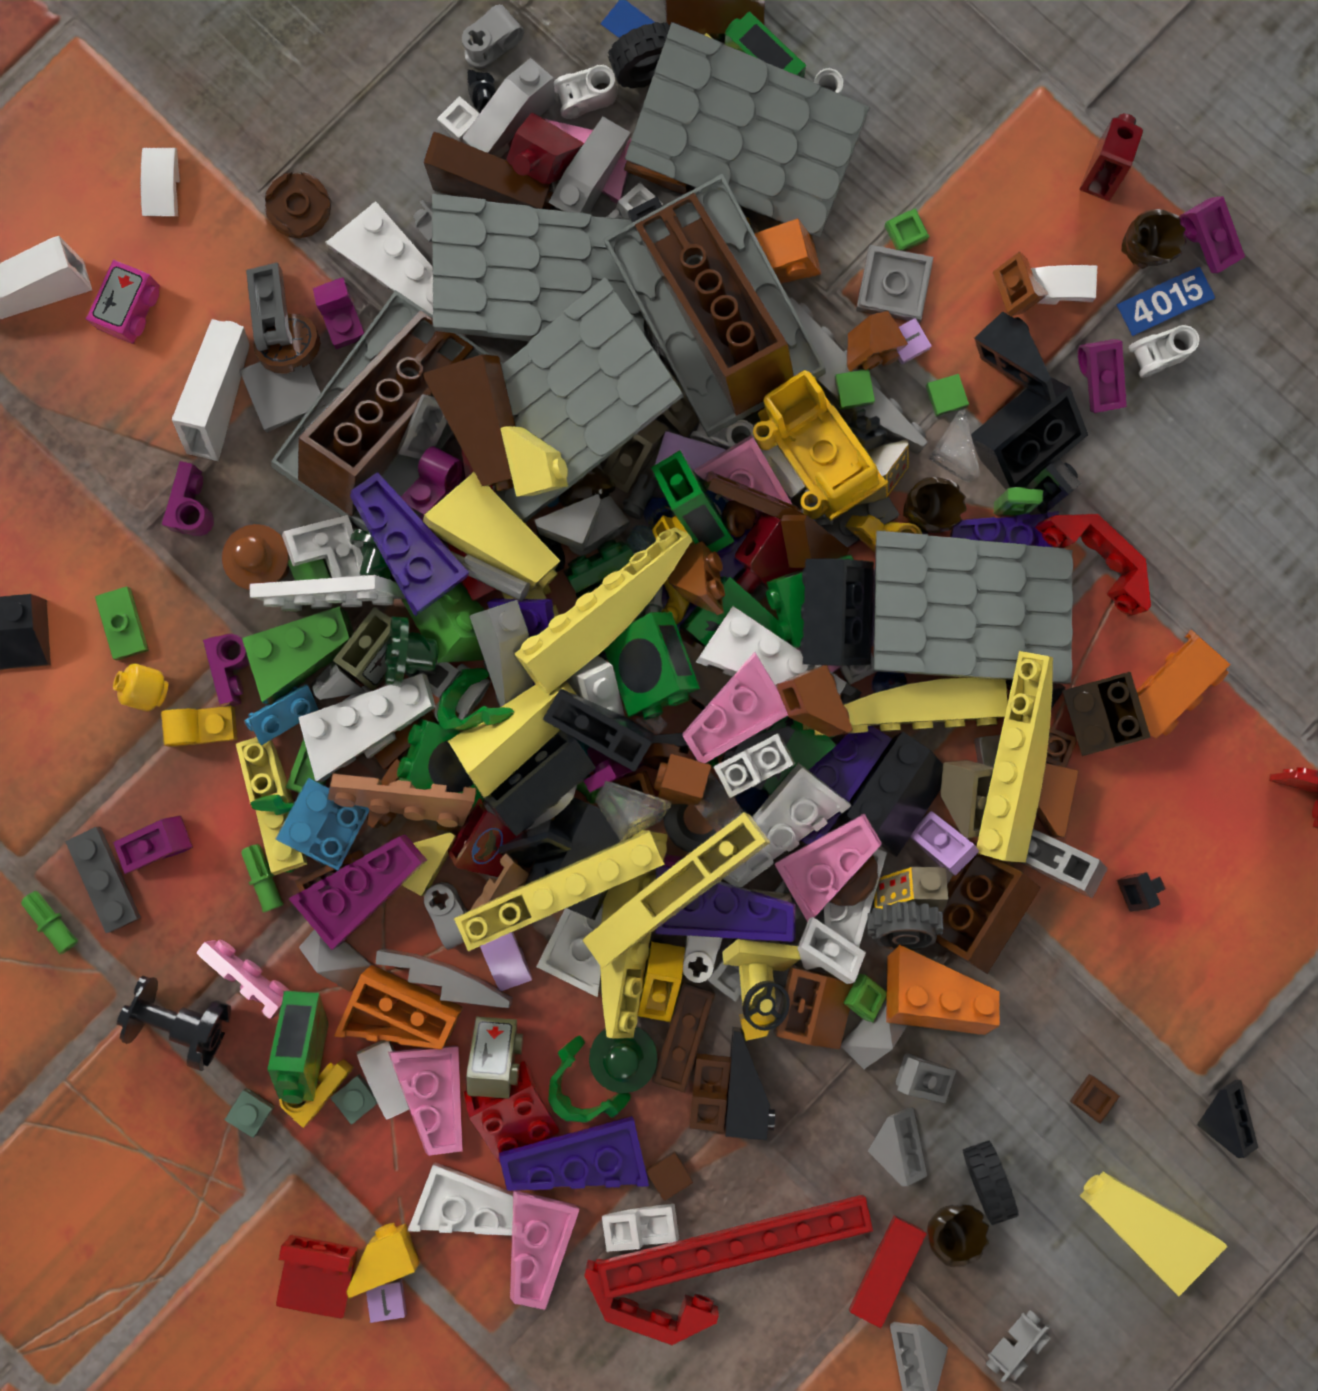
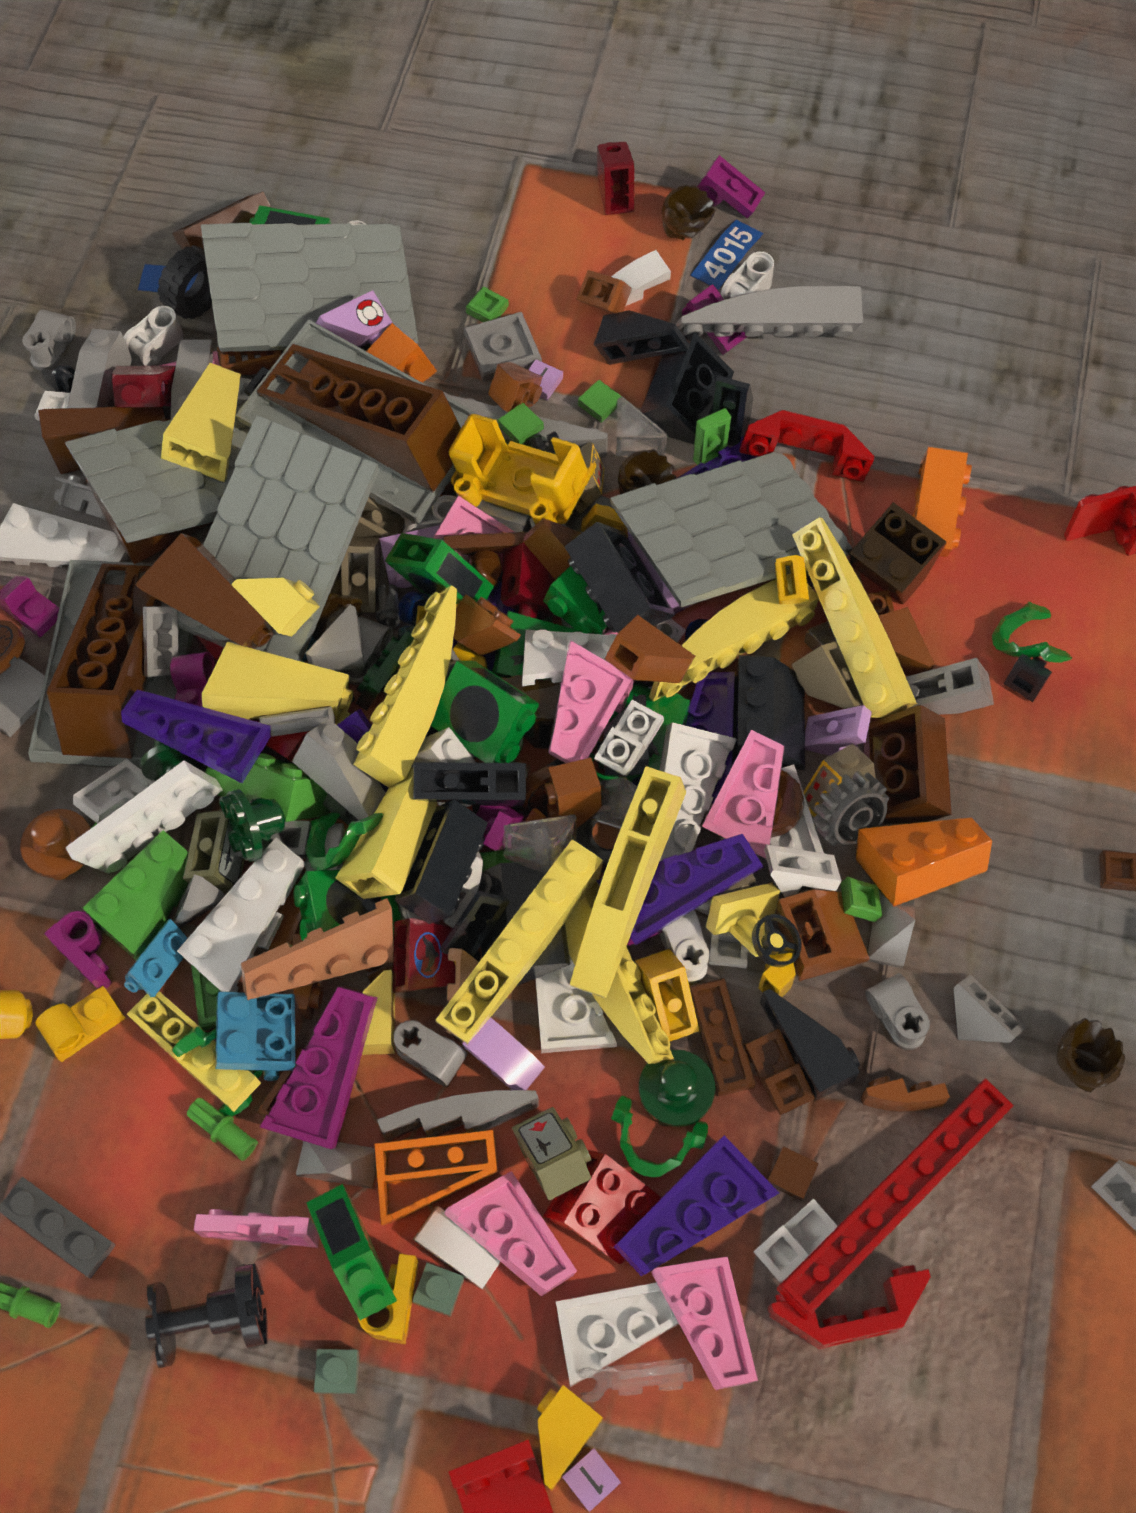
camera: 30 degrees left, 20 degrees down
magenta plate [113,816,193,874] -> none
red tile [849,1215,927,1329] -> none
light grey slope [896,1053,956,1103] -> none
black tyre [963,1140,1019,1226] -> none
none -> light yellow slope [161,363,241,482]
none -> lavender slope [316,290,393,348]
none -> clear plate [578,1358,694,1403]
none -> light grey slope [675,286,863,337]
none -> yellow piece [775,555,809,605]
none -> dark orange slope [860,1076,950,1112]
none -> light grey piece [865,973,930,1050]
none -> green helmet [992,602,1072,663]

